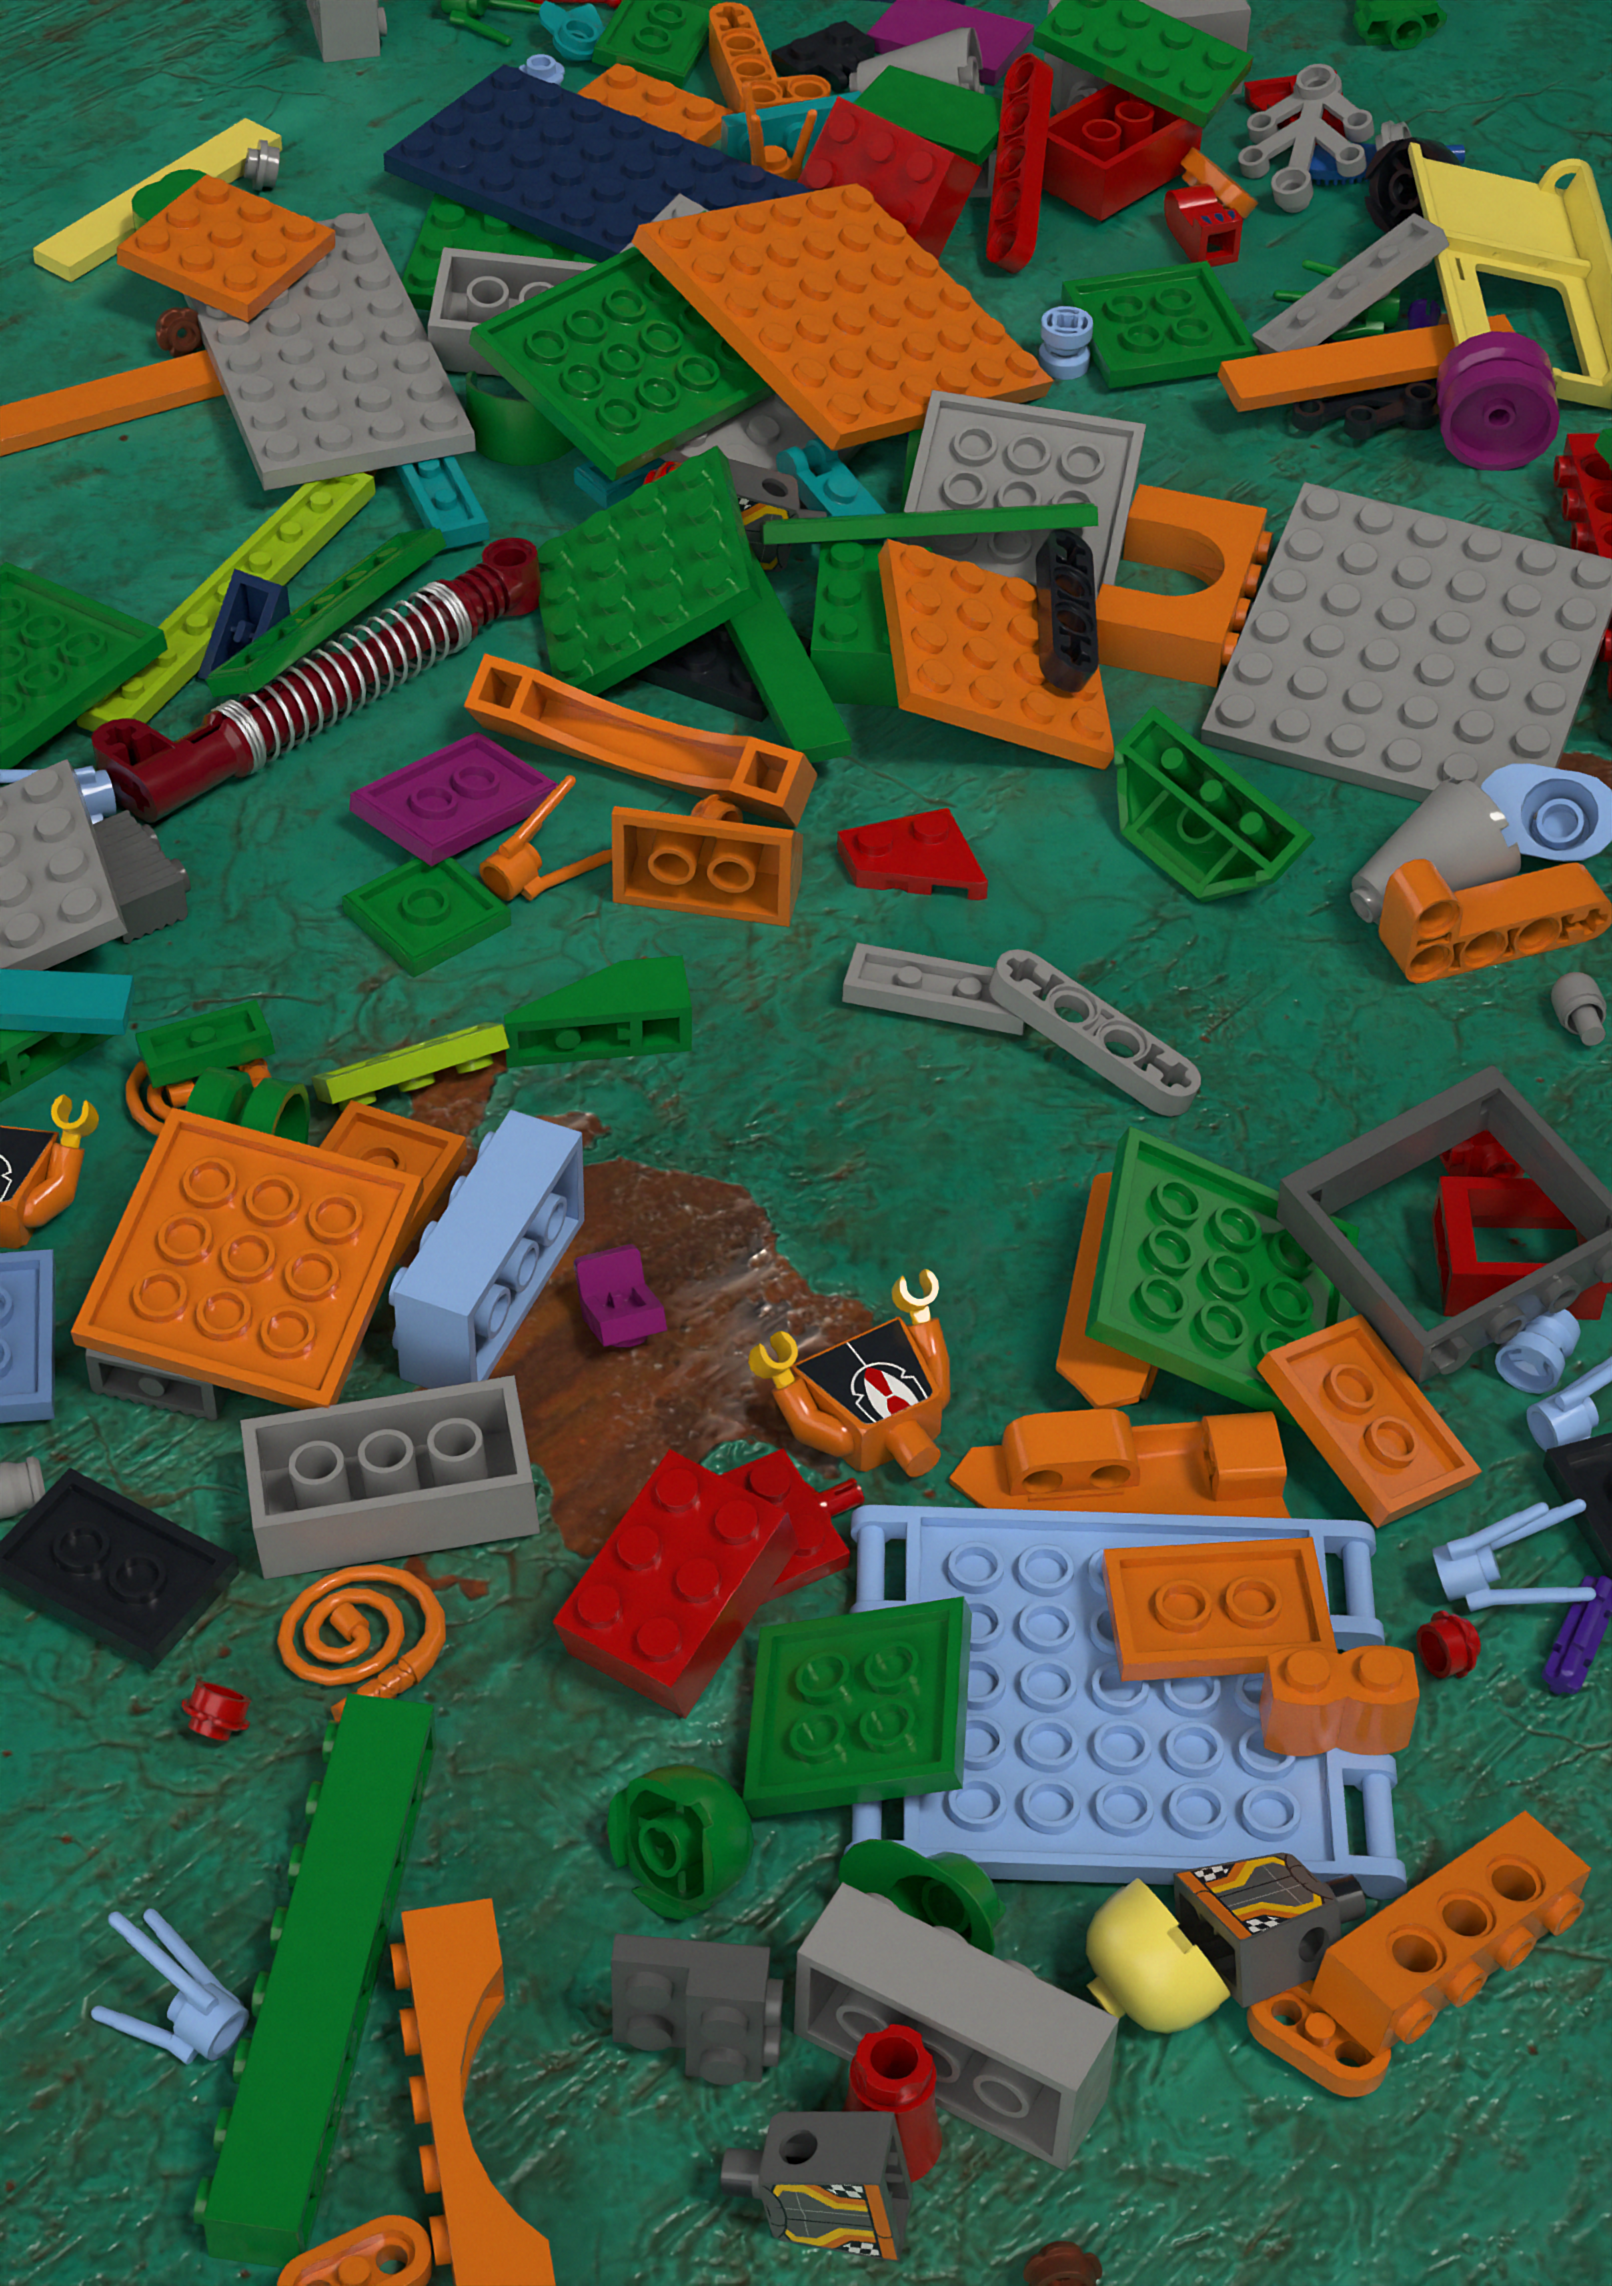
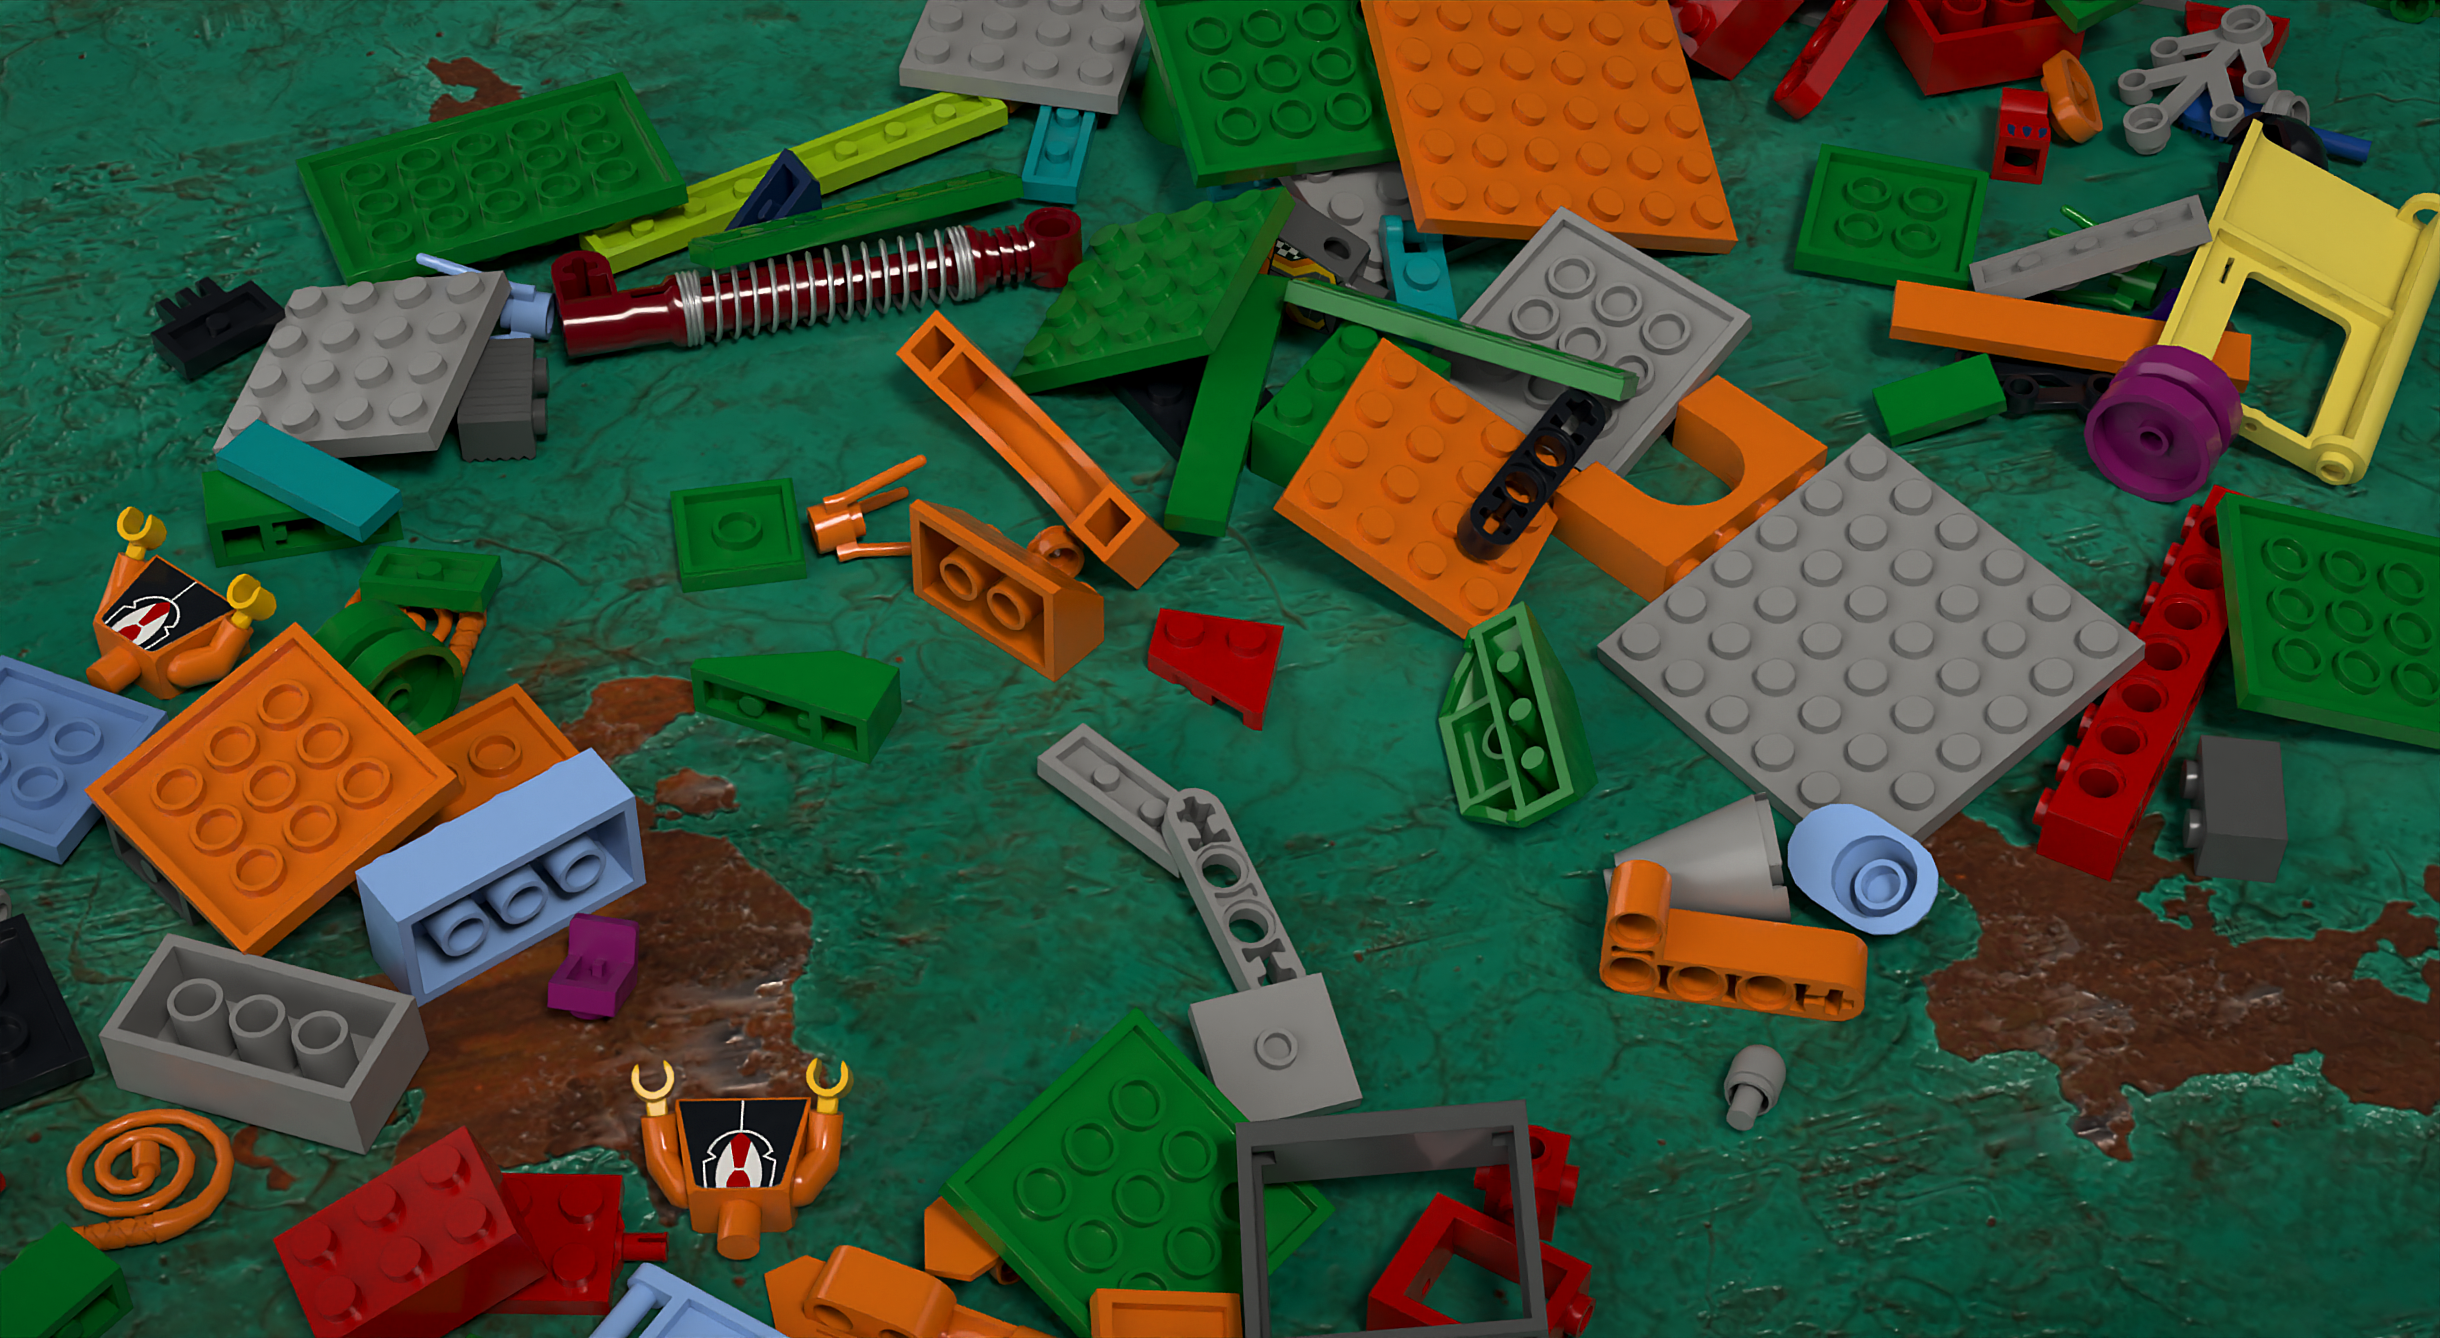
camera: 30 degrees right, 0 degrees up
lime plate [311,1022,509,1111] -> none
magenta tile [349,731,558,866] -> none
light blue wheel [1038,306,1093,380] -> none
none -> light grey plate [1188,972,1363,1122]
none -> green tile [1872,353,2007,447]

